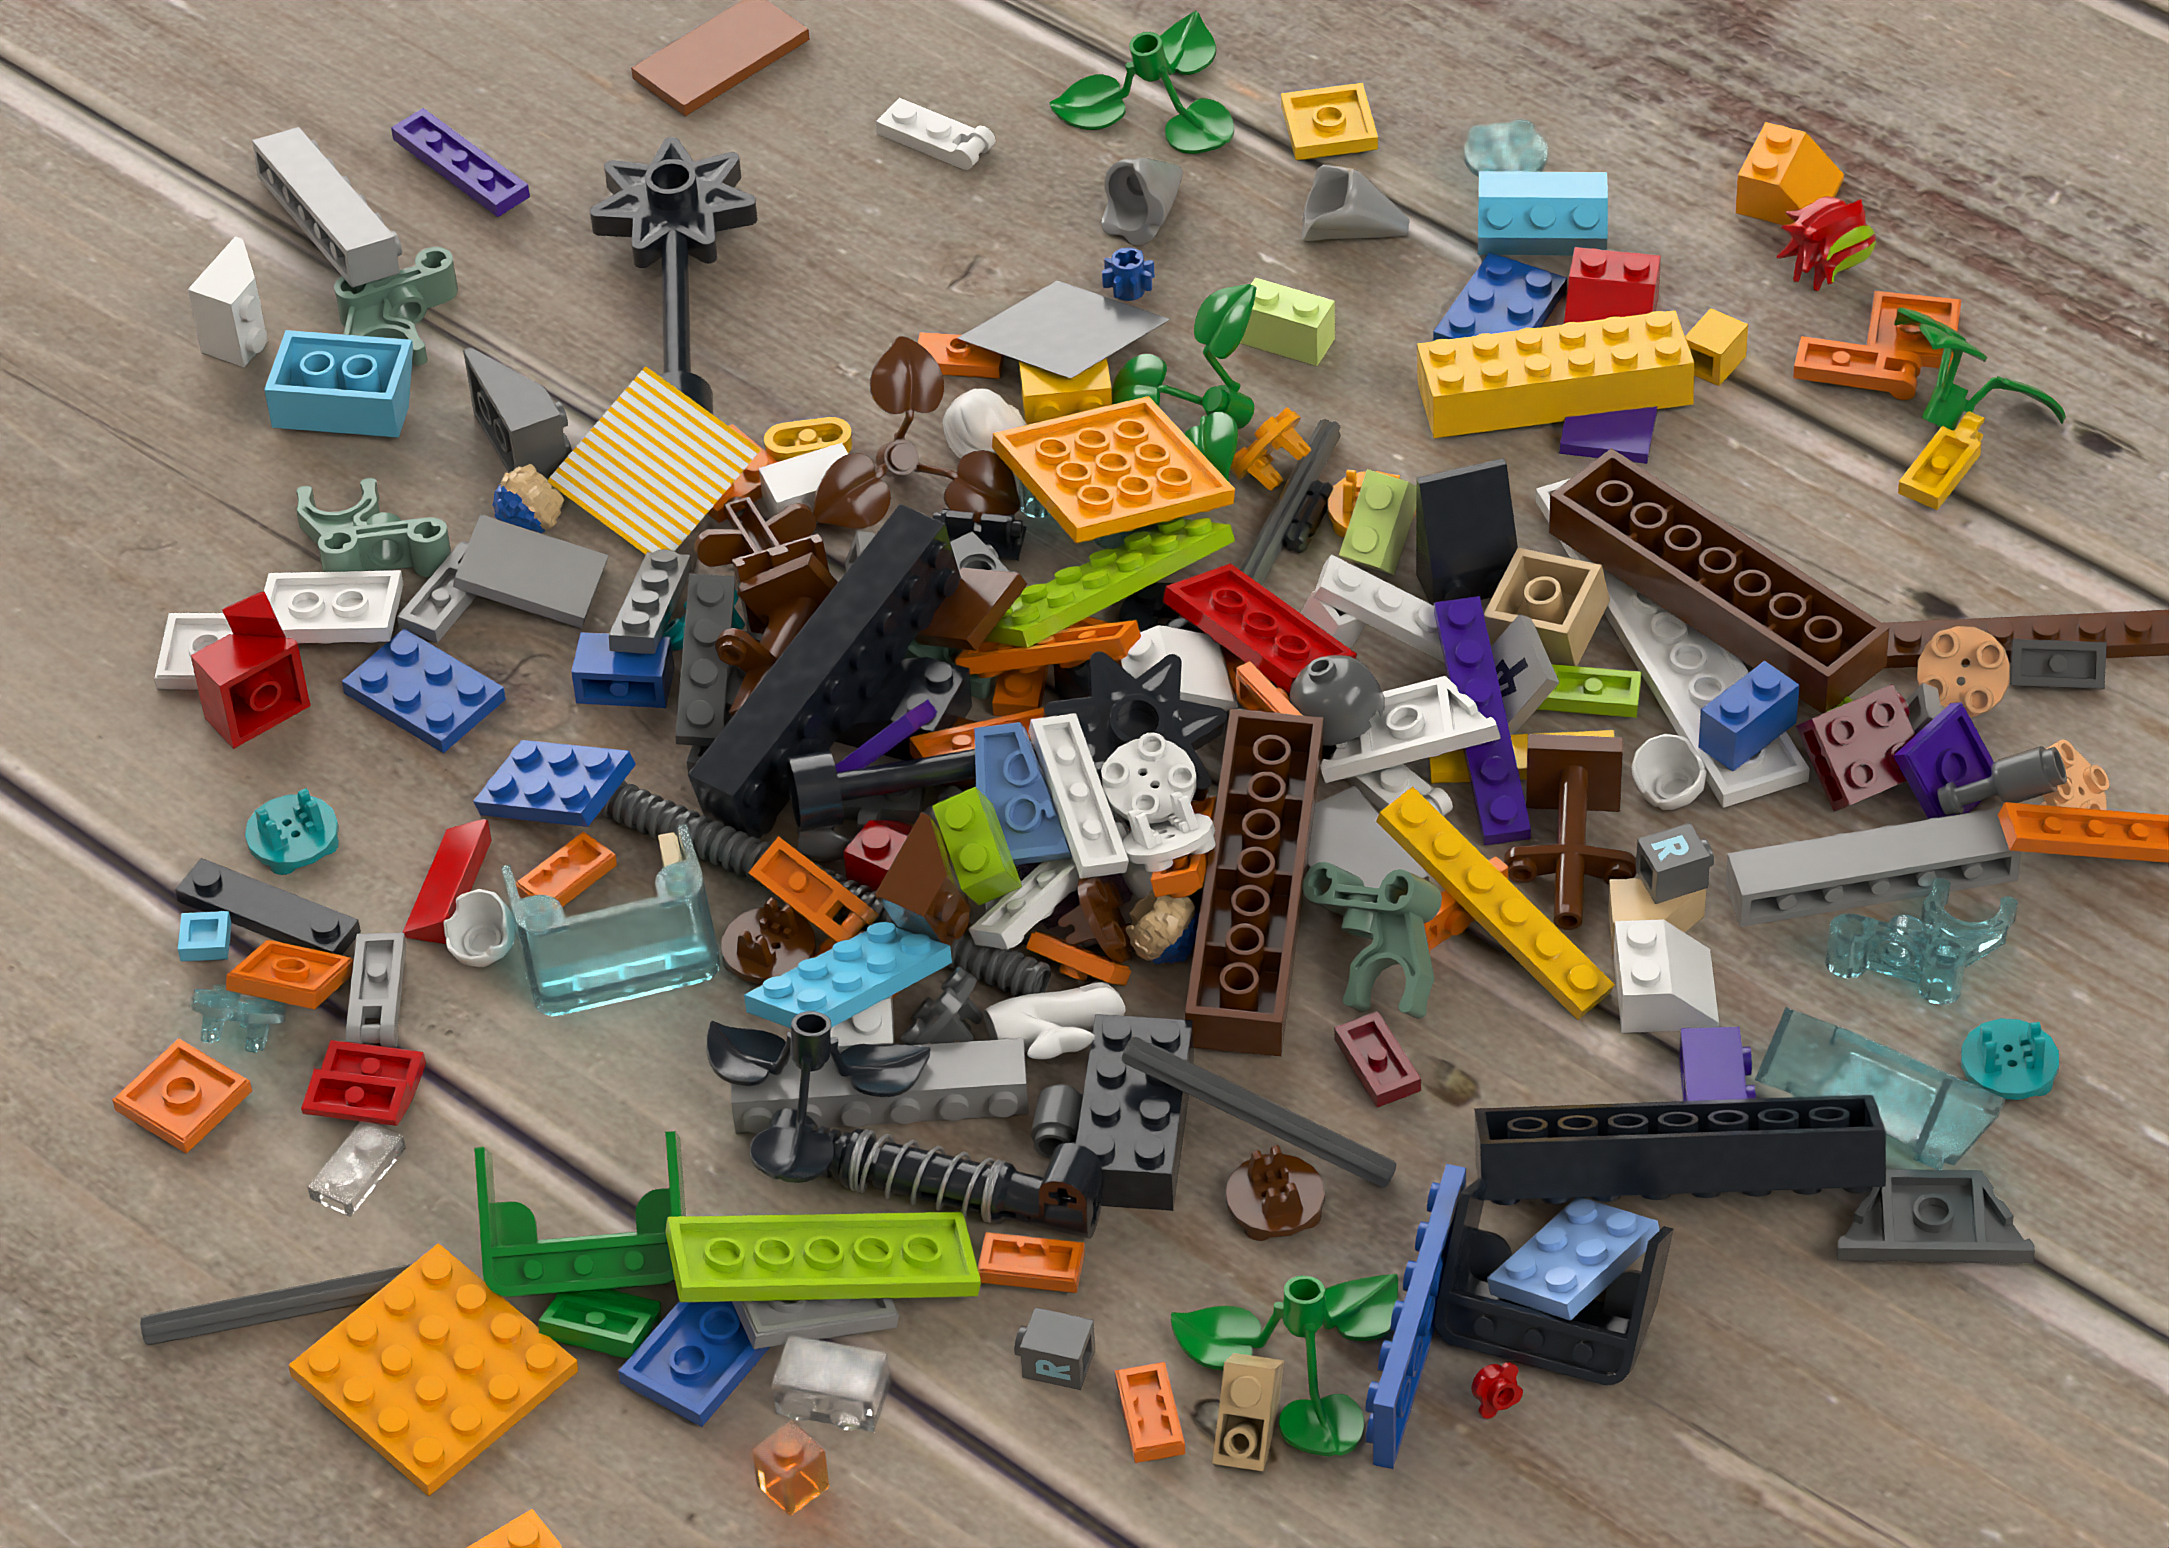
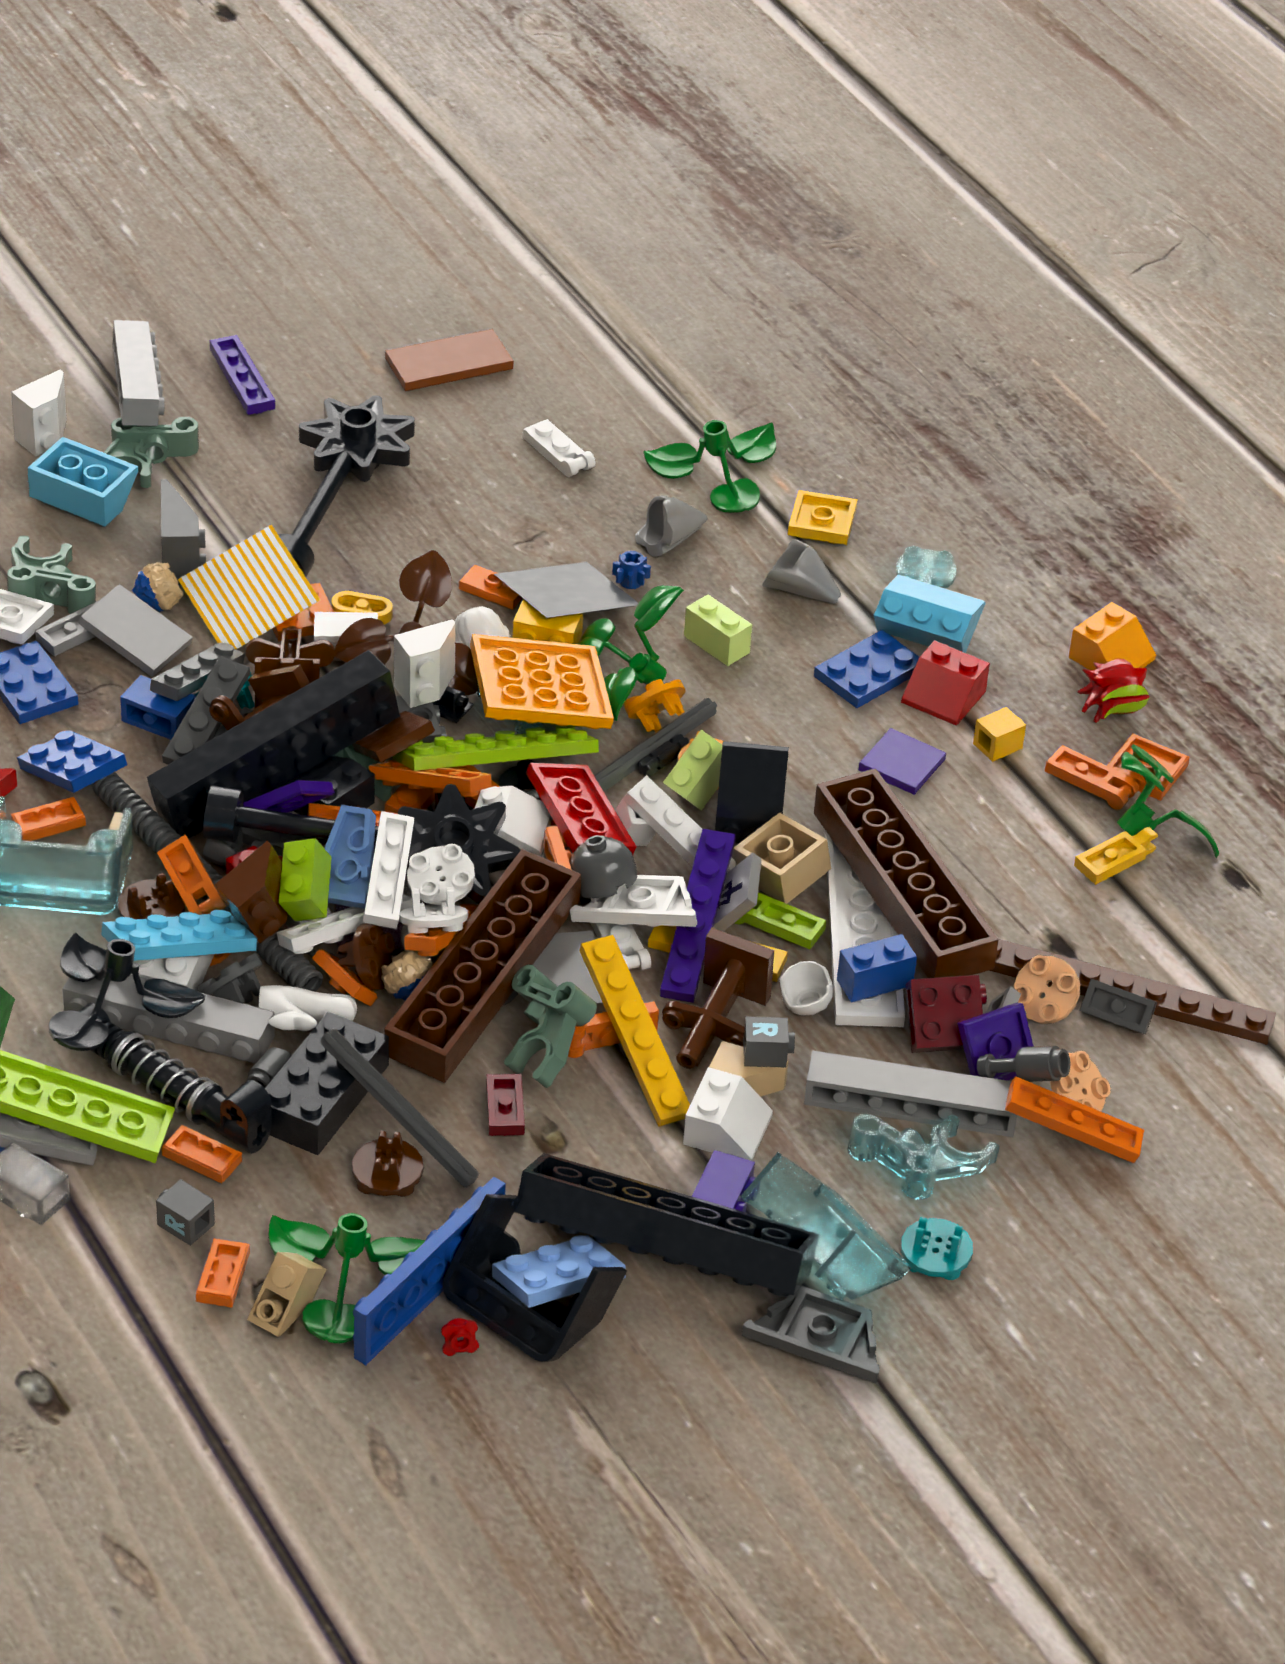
camera: 15 degrees right, 5 degrees down
yellow brick [1417,310,1694,438] -> none
none -> white slope [394,619,456,708]

